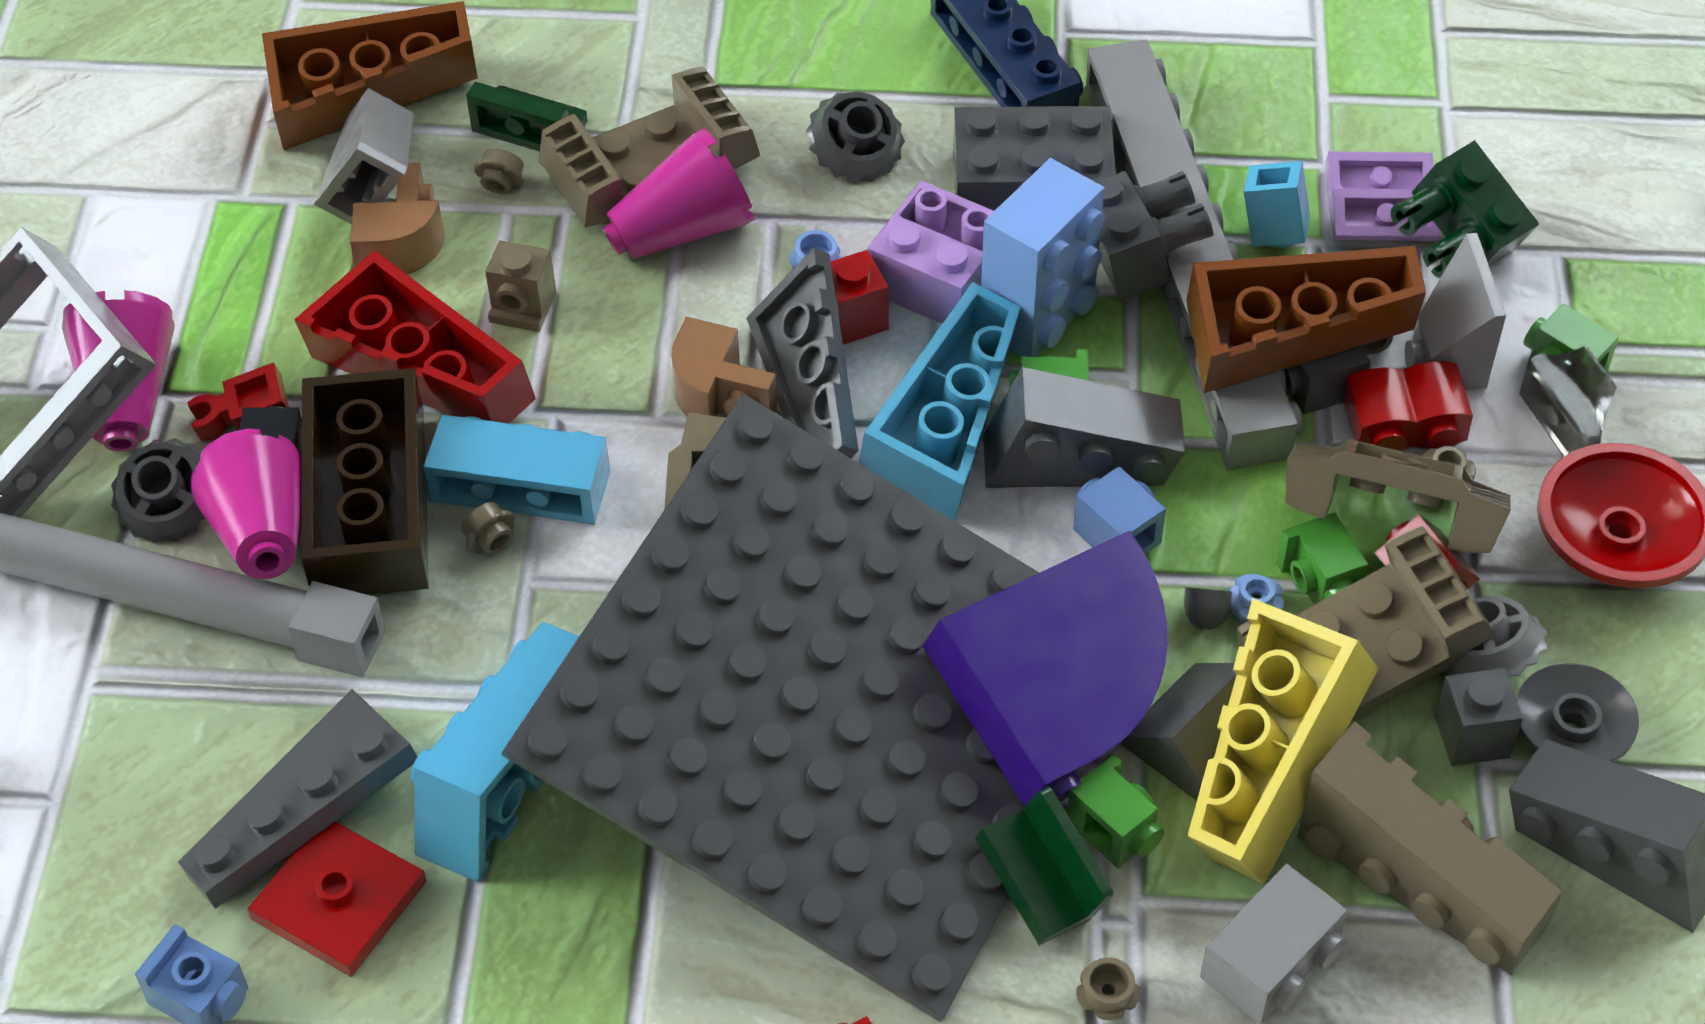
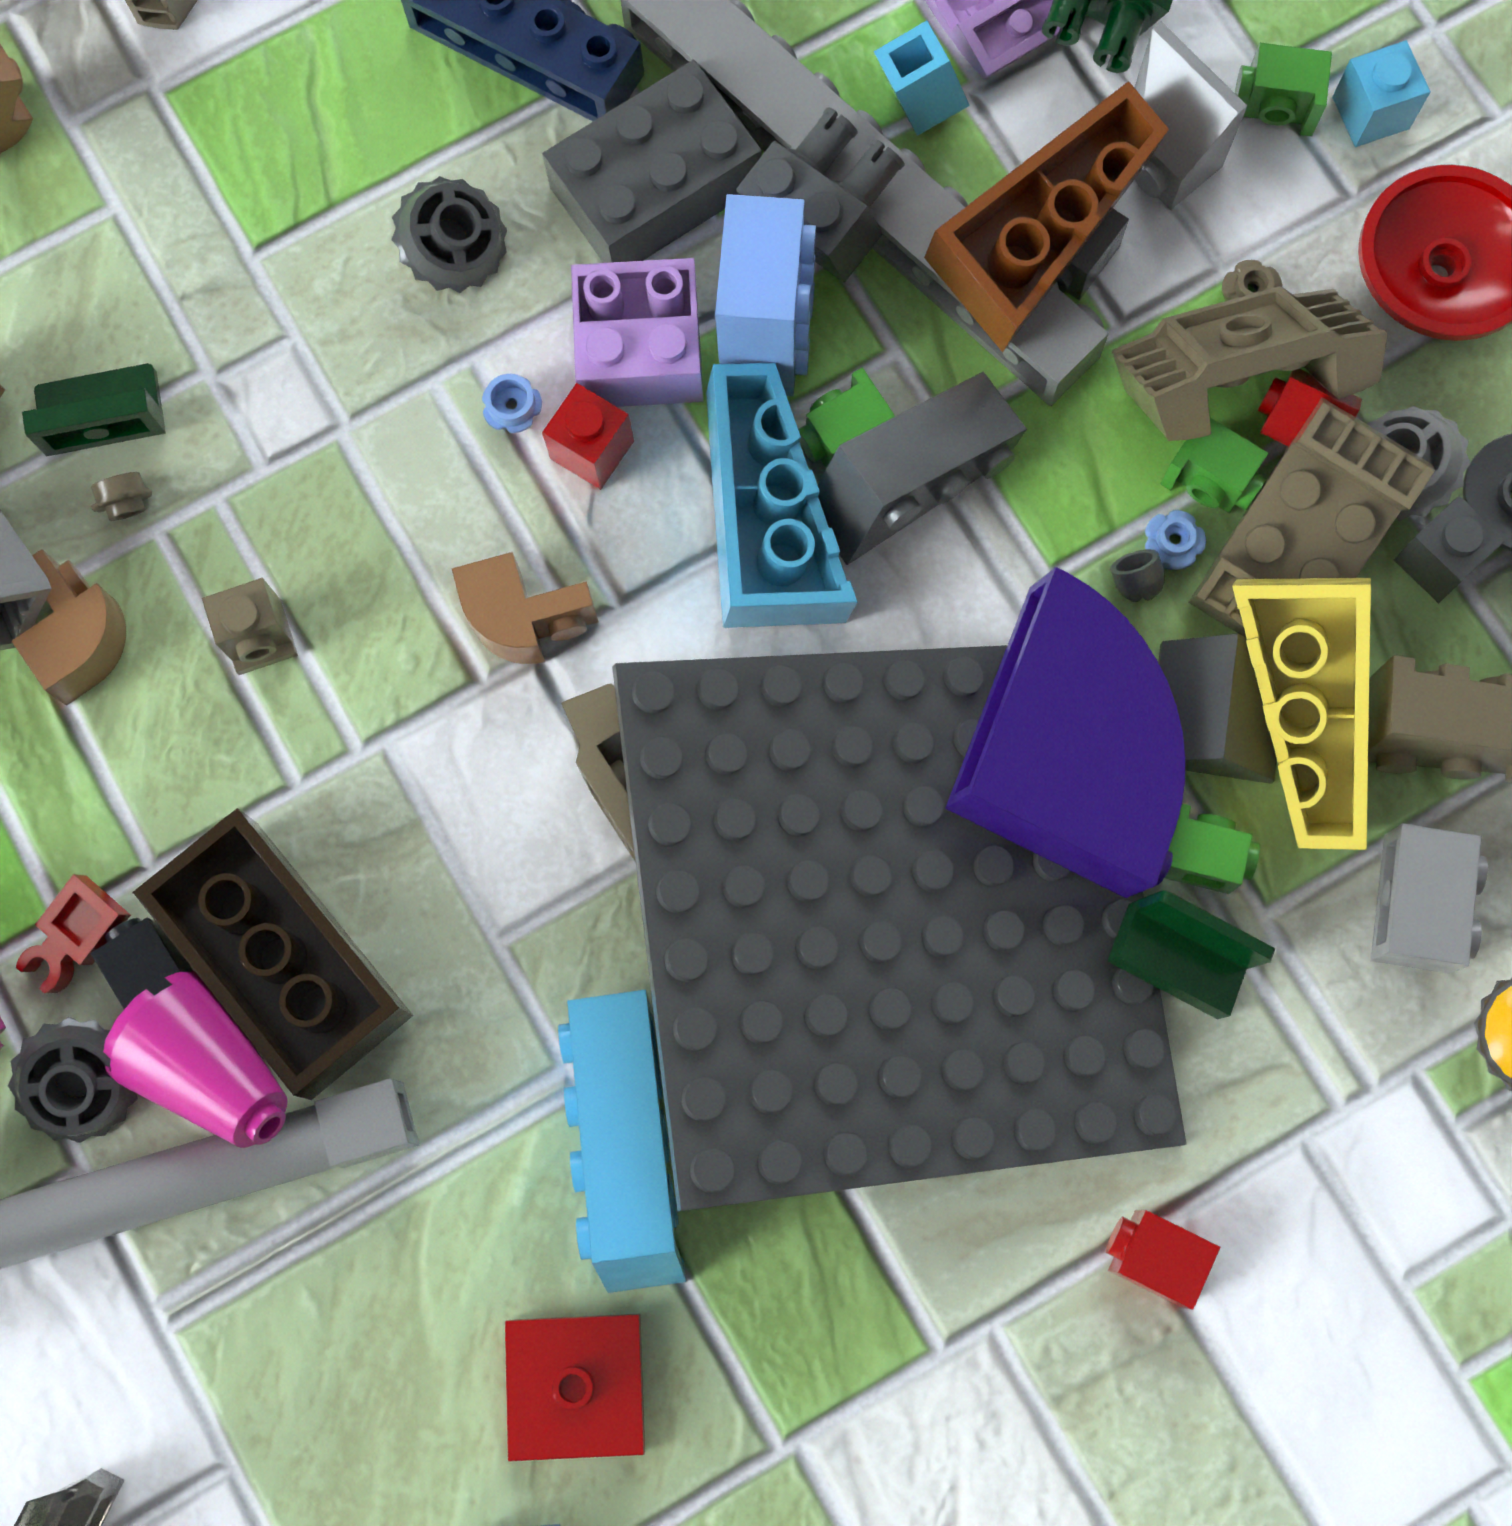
camera: 30 degrees left, 25 degrees up
dark grey wing [178,689,417,909] -> none
red wedge [294,250,536,424] -> none
medium azure brick [423,414,610,525] -> none
dark tan plate [461,502,515,555] -> none
dark tan plate [539,66,760,228] -> none
dark pink cone [603,128,756,260] -> none
dark grey wing [746,248,859,458] -> none
medium blue brick [1073,466,1166,554] -> none
dark tan plate [1076,957,1140,1021] -> none
red brick [1343,361,1473,451] -> none
clear smoke slope [1519,346,1617,457] -> none
none -> medium azure brick [1332,40,1431,147]

